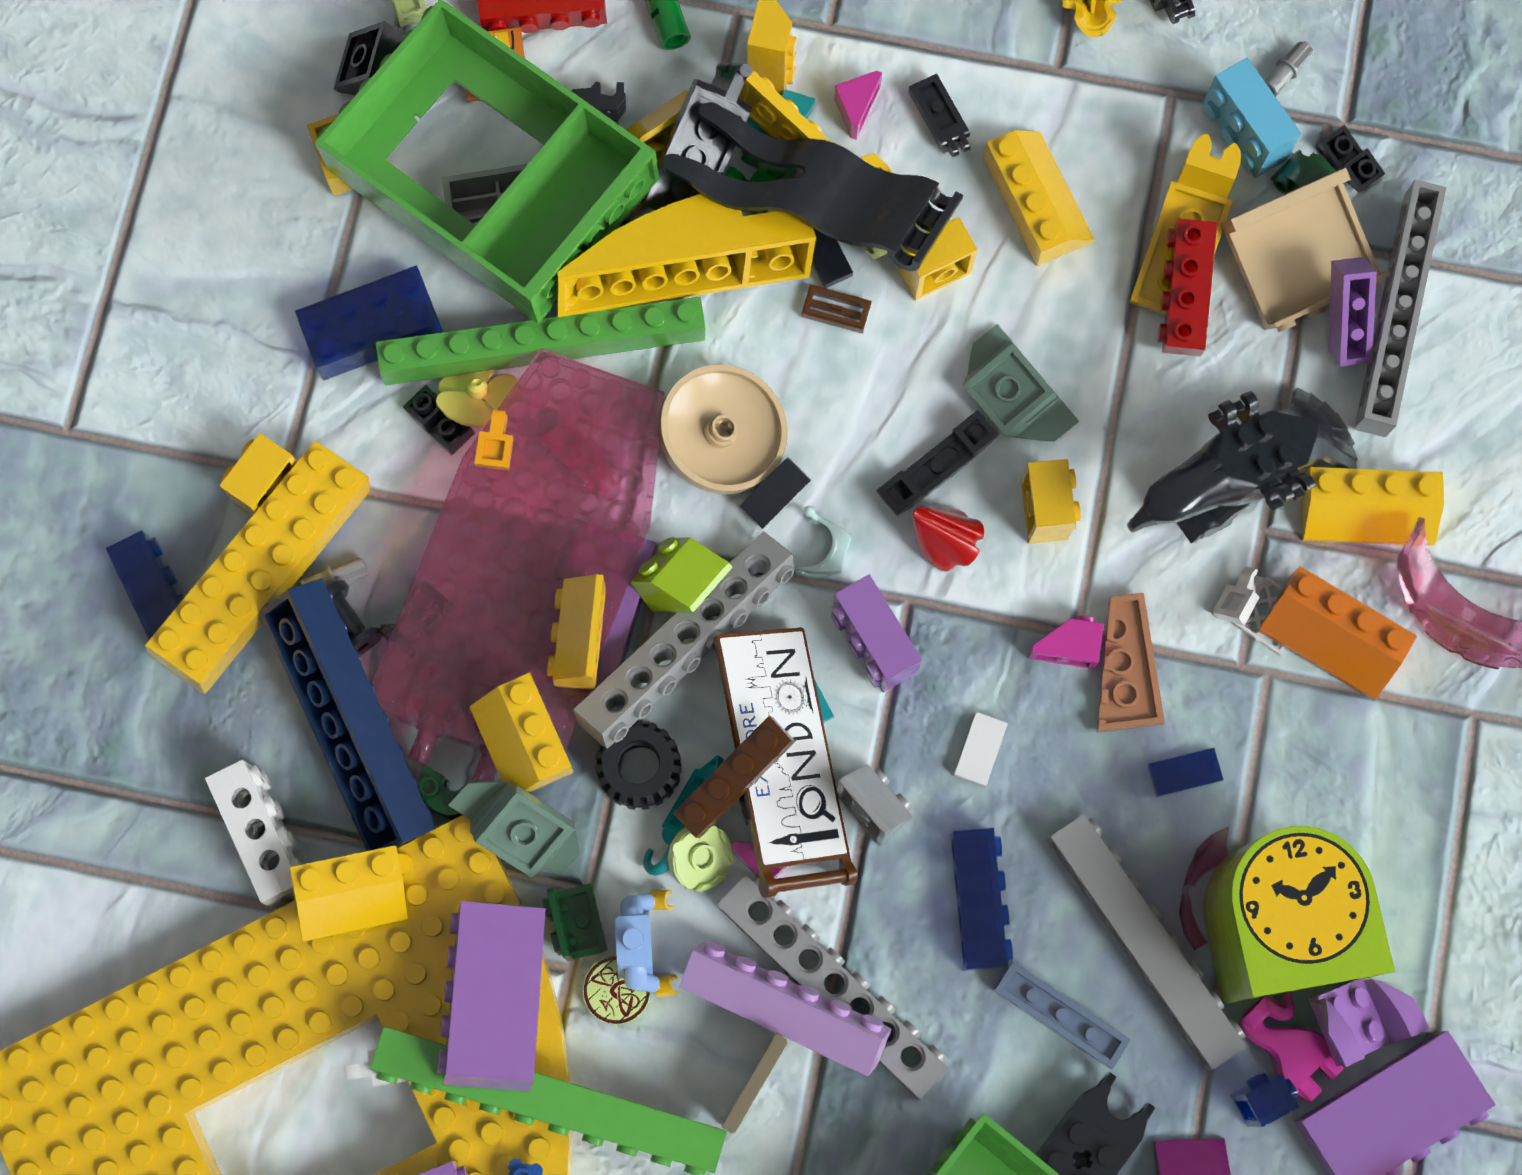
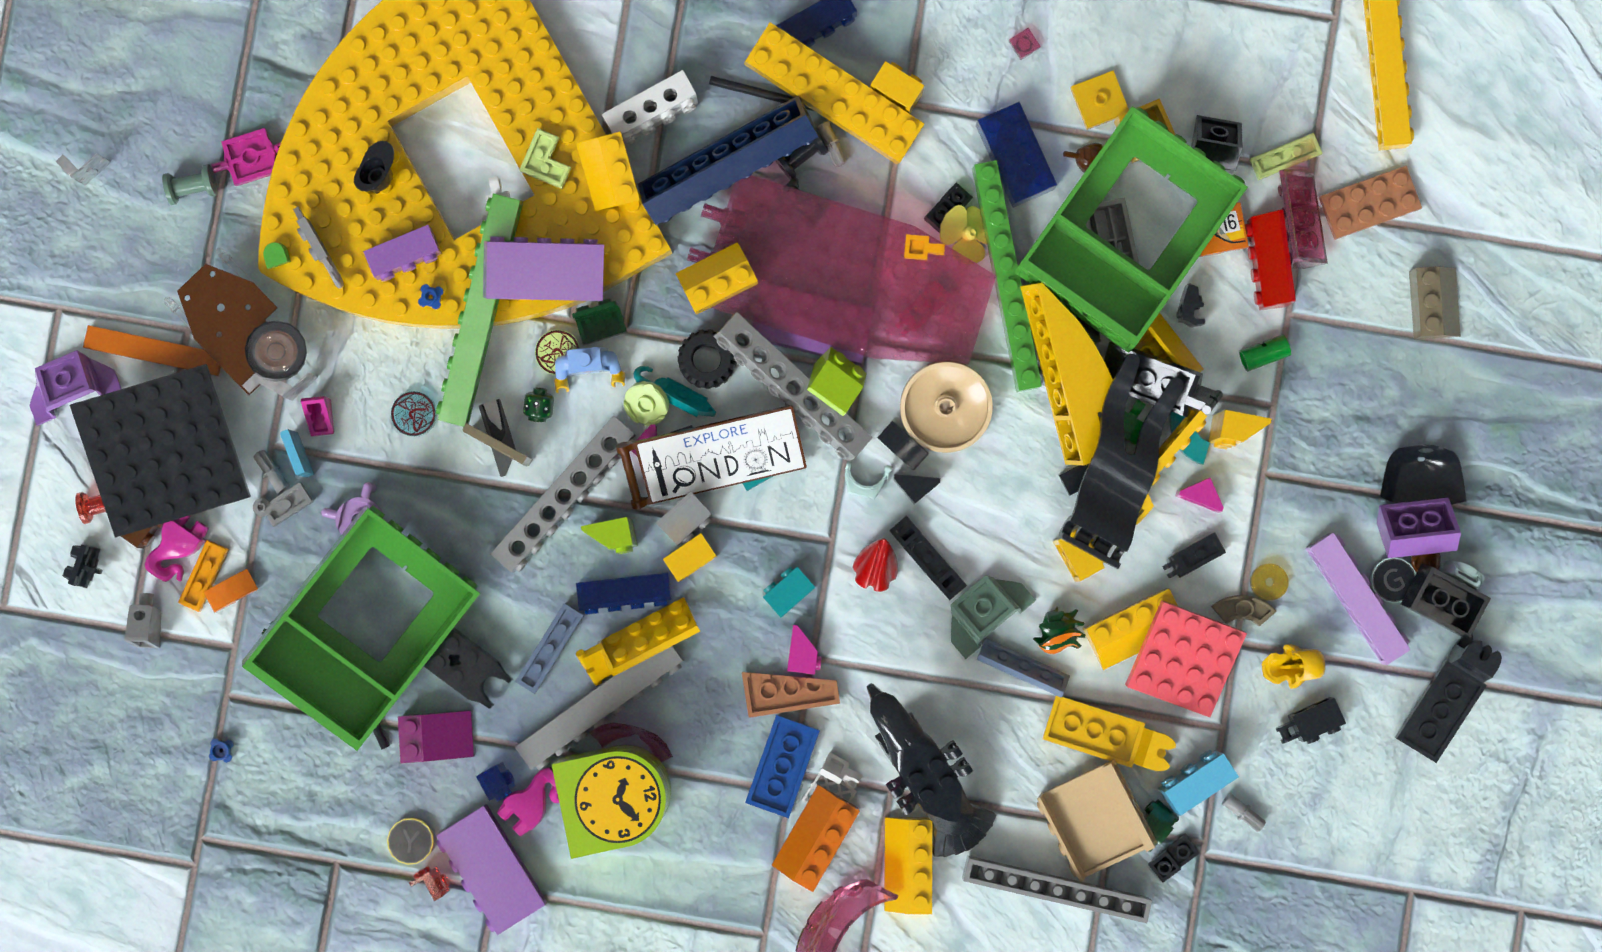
camera: 90 degrees right, 10 degrees up
dark green cylinder [419,764,463,820] -> none
sand green piece [448,781,580,878] -> none
yellow slope [547,574,606,690] -> none
reddish brown plate [673,716,796,839] -> none
lavender brick [679,941,892,1076] -> none
reddish brown tile [801,284,872,334] -> none
medium lavender brick [831,574,922,693] -> none
white tile [954,712,1008,787] -> none
yellow brick [1020,459,1081,544] -> none
clear blue tile [1148,748,1224,797] -> none
red brick [1157,218,1217,357] -> none
medium lavender piece [1309,978,1430,1068] -> none
medium lavender brick [1328,257,1377,366] -> none
none -> sticker [479,399,516,477]
none -> yellowish green tile [519,128,572,189]
none -> dark green head [523,387,554,422]
none -> yellow hinge [576,597,700,686]
none -> lime slope [581,517,638,554]
none -> yellow panel [663,533,717,582]
none -> black piece [709,76,816,112]
none -> blue plate [745,715,820,818]
none -> teal brick [763,567,816,618]
none -> black slope [893,474,941,504]
none -> sand blue plate [977,638,1070,697]
none -> clear pink tile [1009,28,1041,60]
none -> dark green hair [1033,607,1086,654]
none -> reddish brown piece [1063,143,1103,173]
none -> yellow plate [1070,70,1129,130]
none -> coral plate [1125,600,1247,717]
none -> dark tan tile [1211,595,1277,626]
none -> clear yellow piece [1250,564,1288,601]

